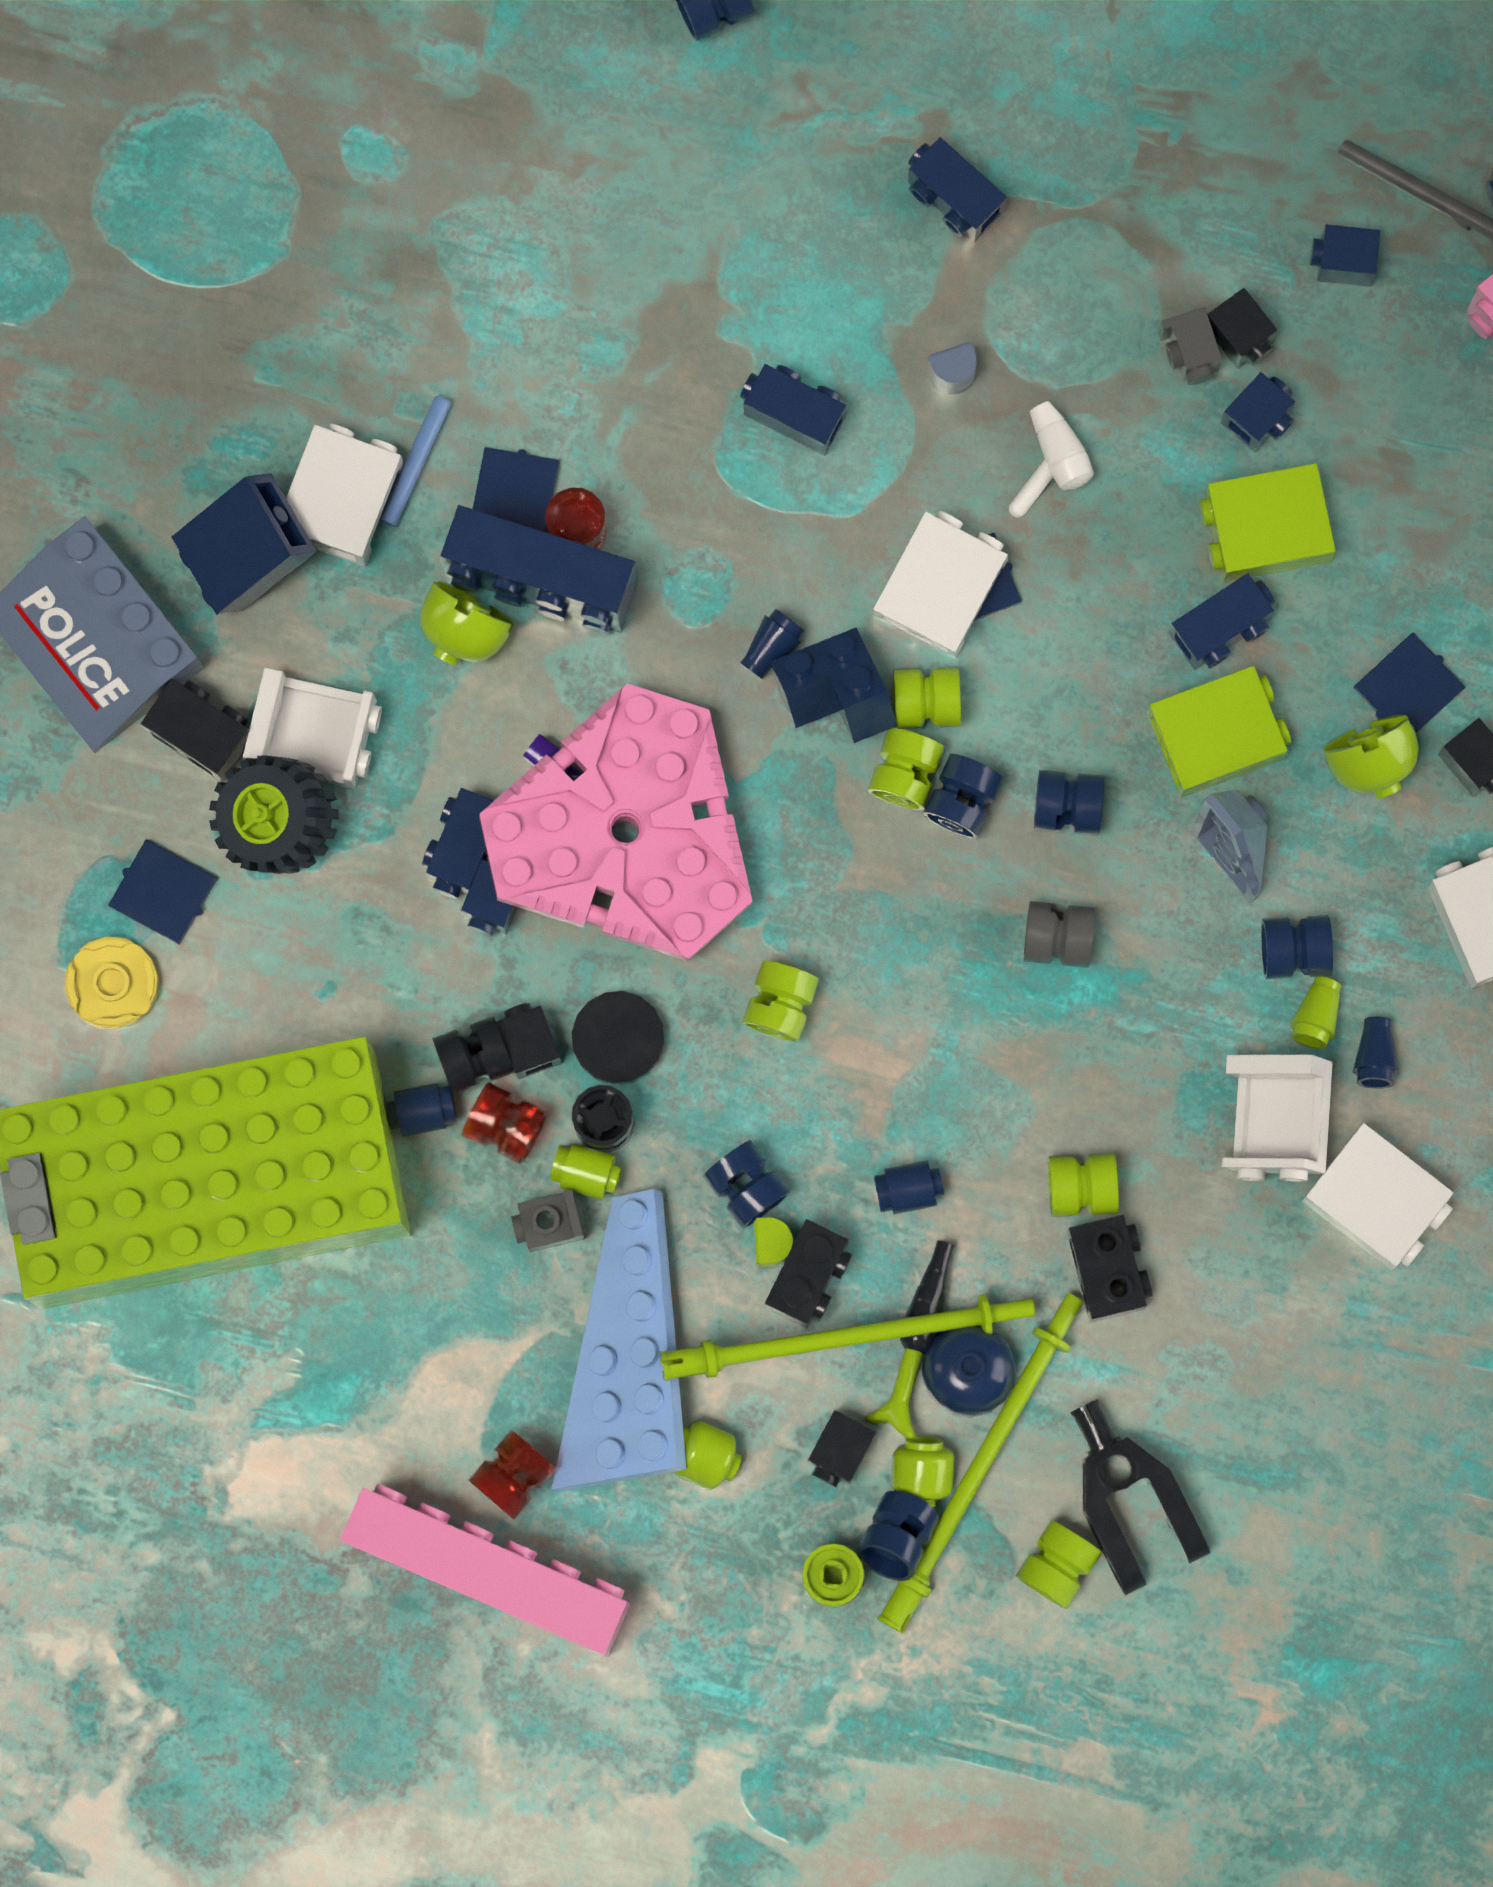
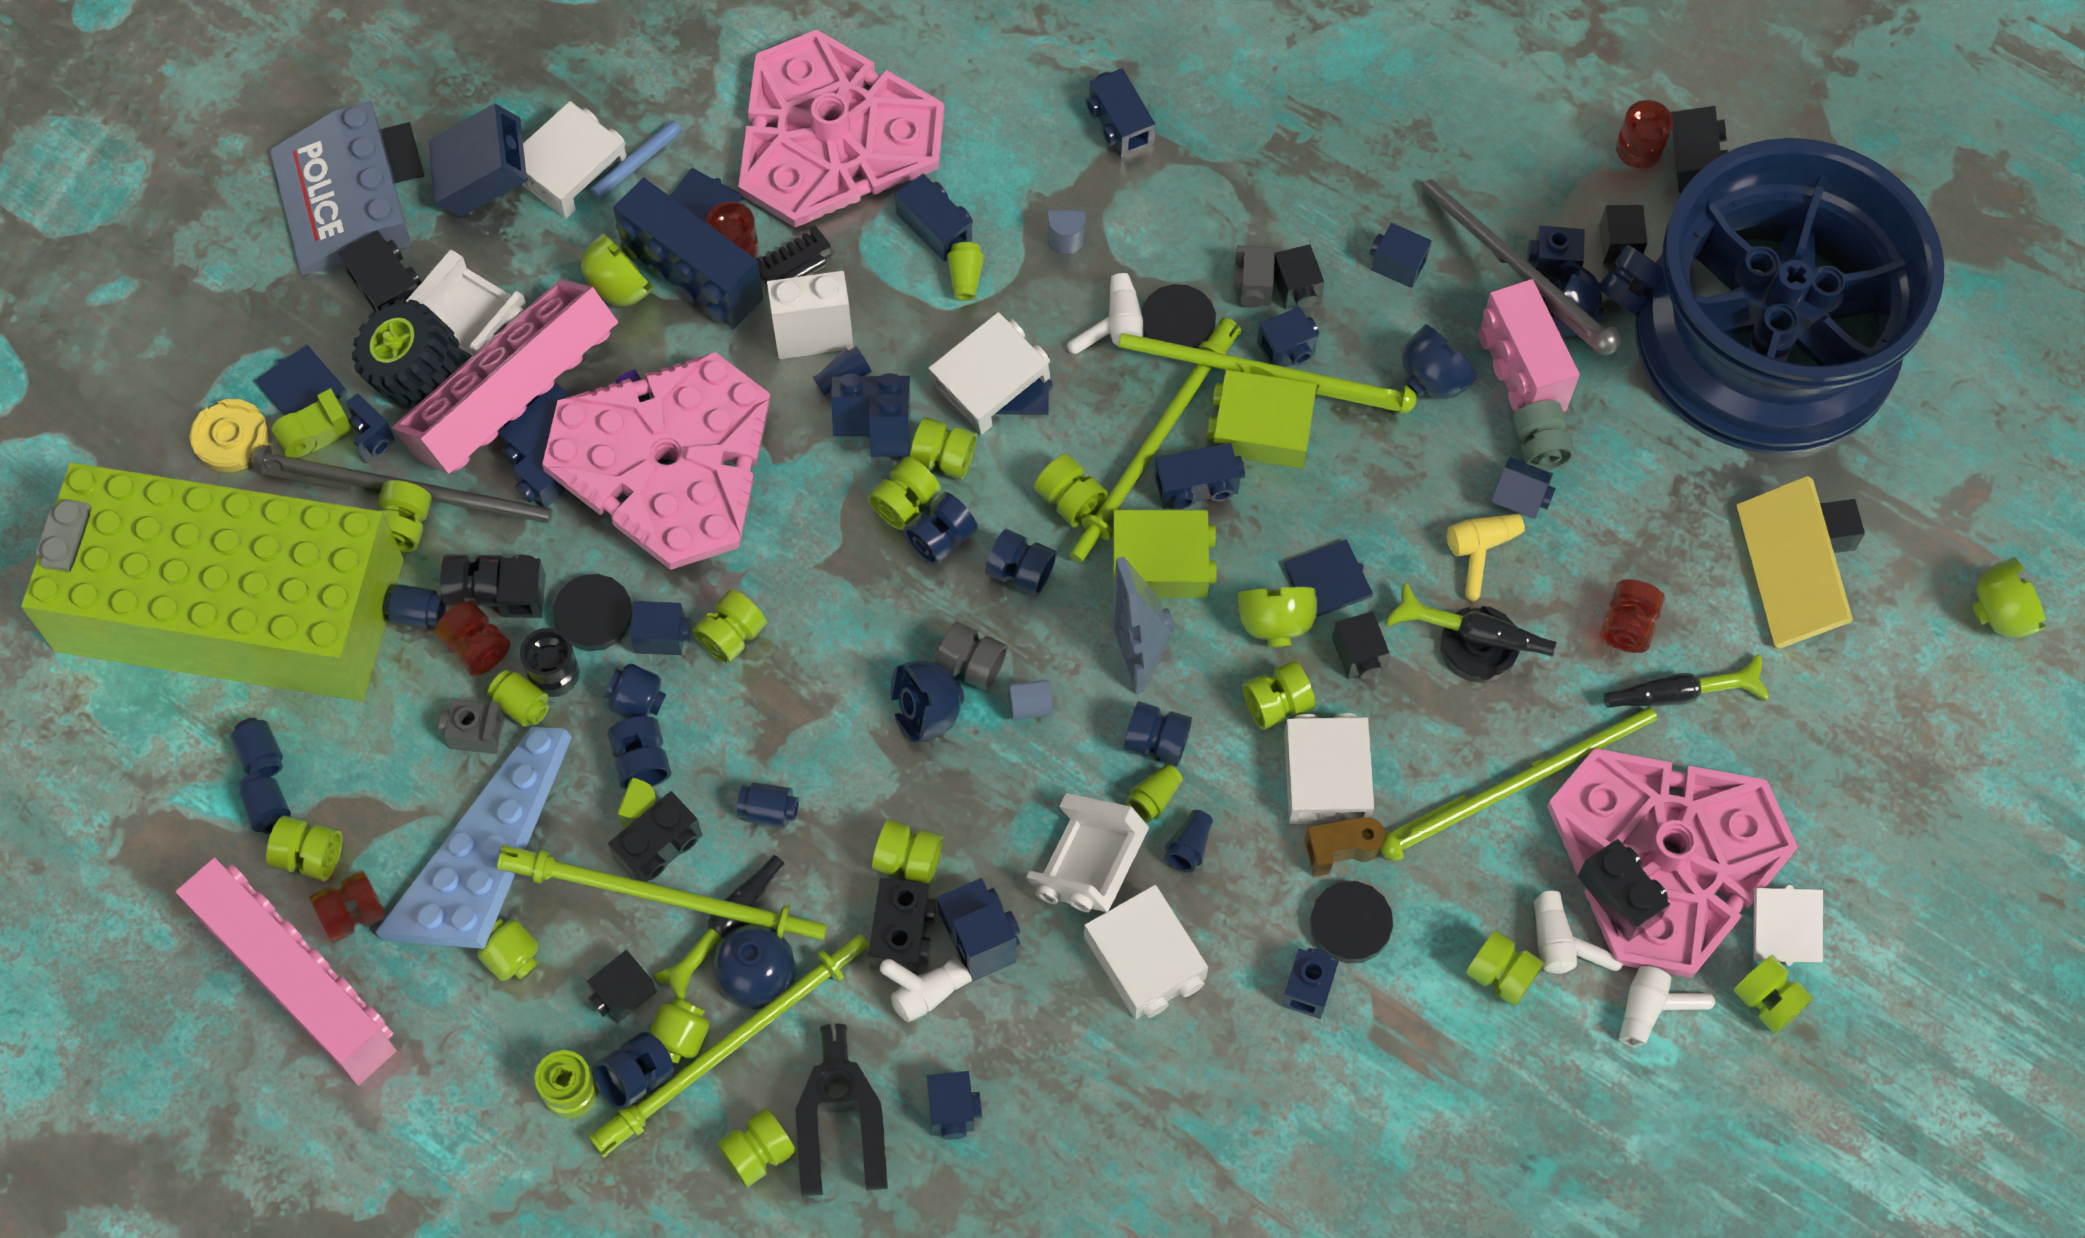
camera: 15 degrees right, 15 degrees down
none -> dark blue brick [230,718,283,777]
none -> dark blue brick [238,771,291,834]
none -> flat silver bar [251,445,553,523]
none -> lime wheel [266,816,343,881]
none -> lime leg [272,388,354,458]
none -> dark blue bracket [346,393,395,463]
none -> lime wheel [377,480,432,552]
none -> black sticker [381,122,424,183]
none -> bright pink brick [391,279,618,474]
none -> dark blue head [603,664,666,719]
none -> dark blue brick [630,601,691,655]
none -> bright pink plate [738,30,945,228]
none -> black piece [755,226,832,284]
none -> white brick [767,271,853,360]
none -> white piece [880,955,972,1023]
none -> dark blue cylinder [890,661,964,742]
none -> dark blue brick [927,1071,982,1140]
none -> dark blue brick [936,878,1020,982]
none -> lime cone [947,242,985,301]
none -> sand blue brick [1009,680,1053,721]
none -> lime wheel [1034,453,1108,527]
none -> lime bar [1069,317,1242,563]
none -> lime bar [1118,332,1417,414]
none -> black tile [1142,284,1216,348]
none -> lime wheel [1242,661,1316,730]
none -> dark blue cylinder [1402,324,1477,400]

